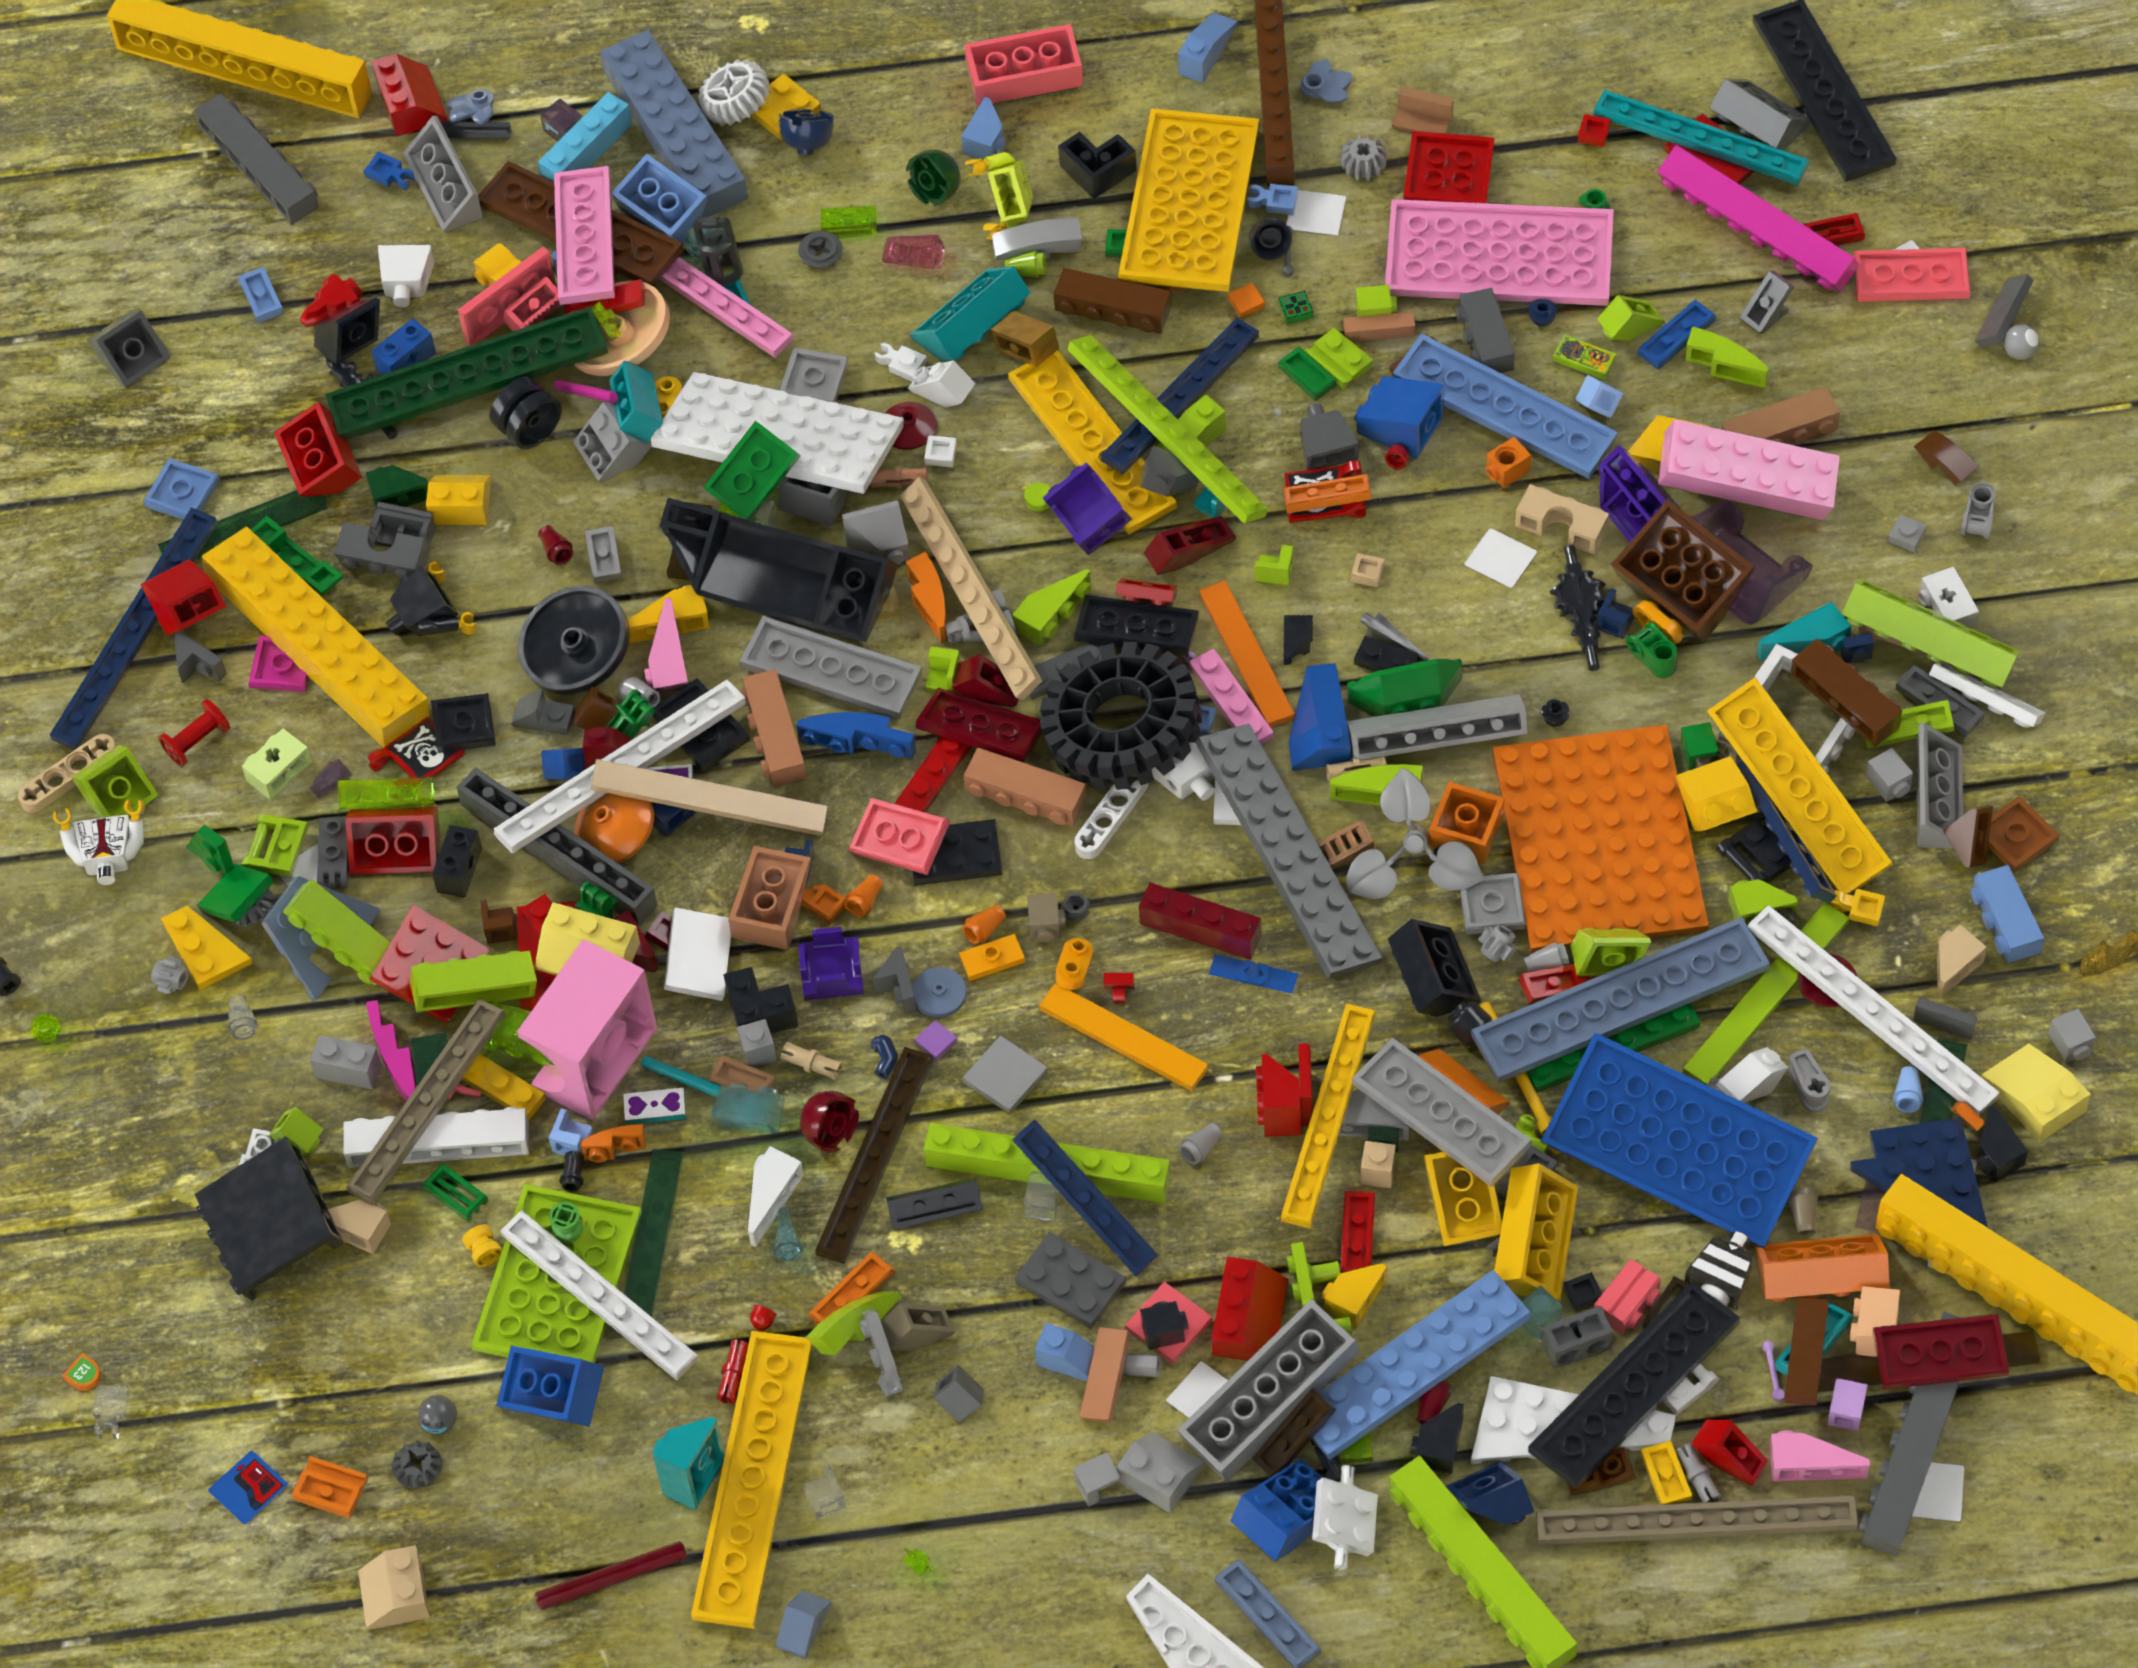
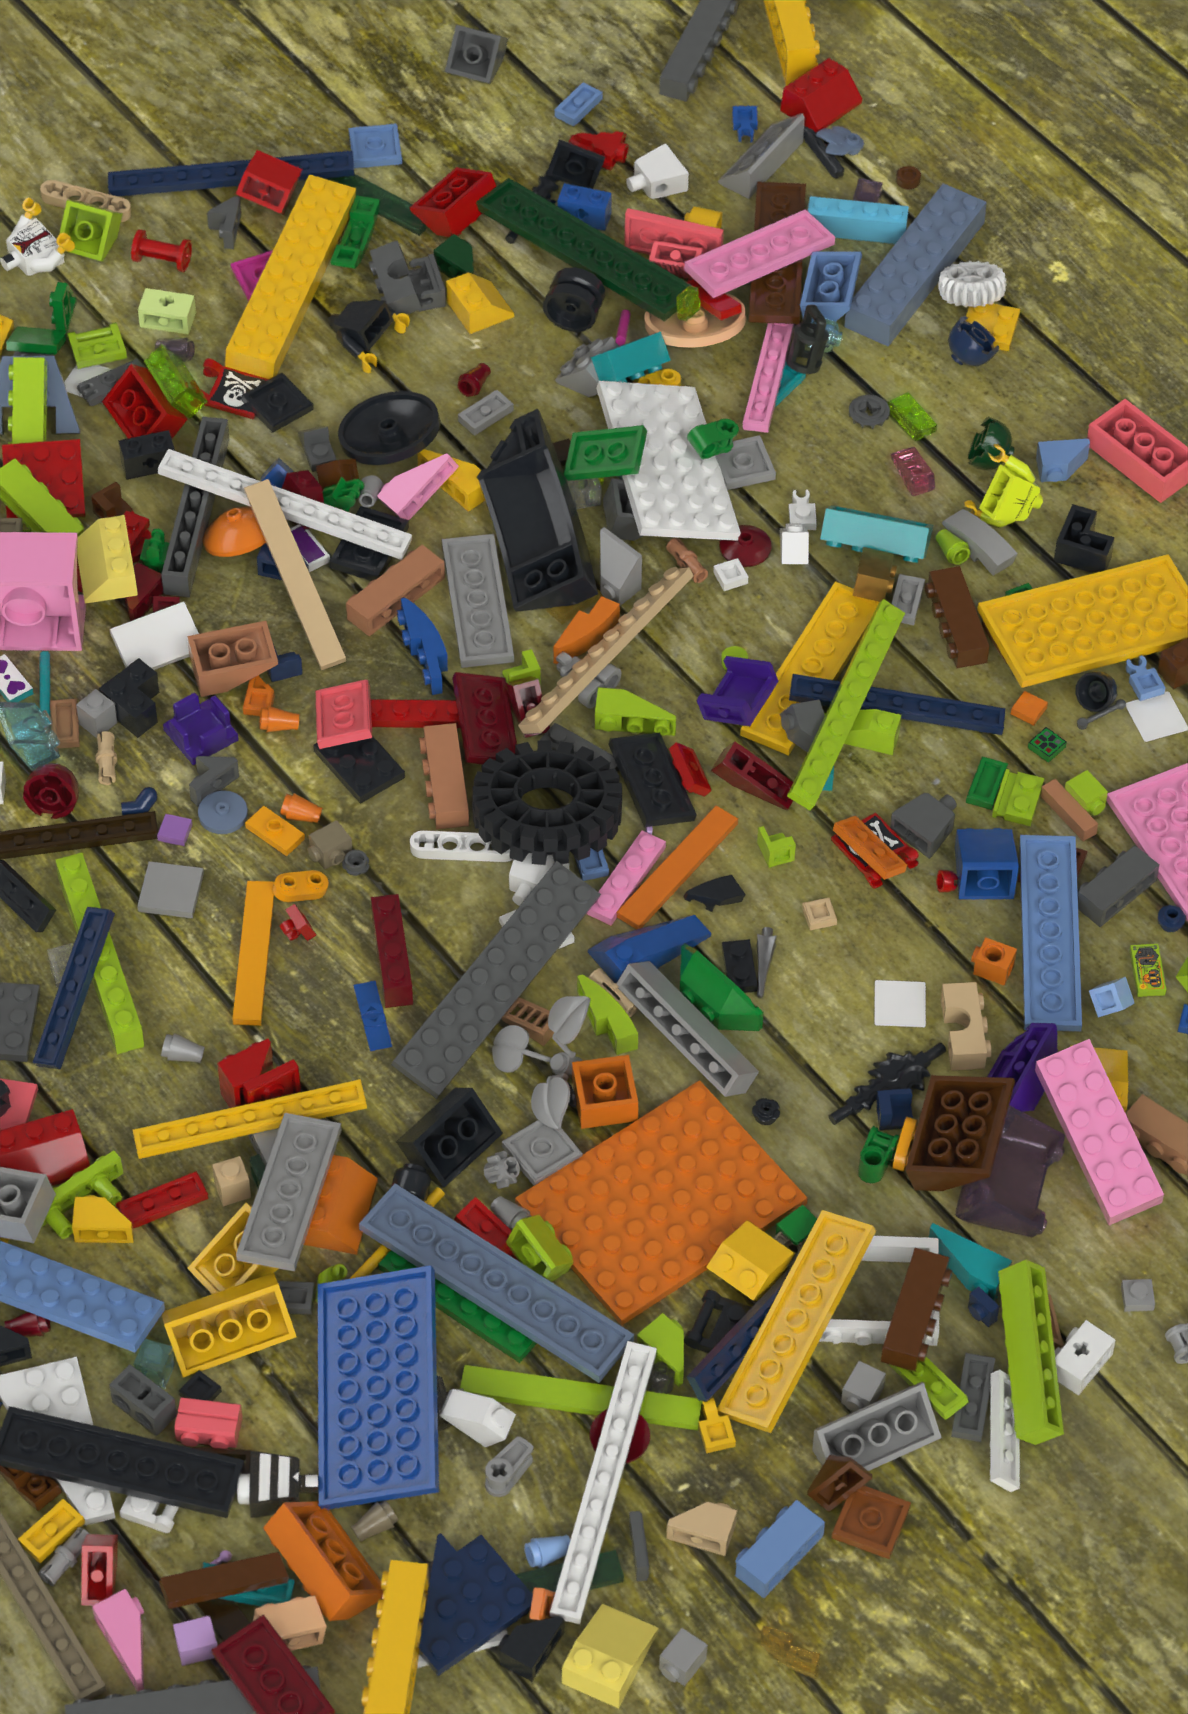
camera: 55 degrees right, 5 degrees down
none -> green piece [687,418,739,459]
none -> light grey plate [891,574,925,625]
none -> reddish brown tile [896,166,921,190]

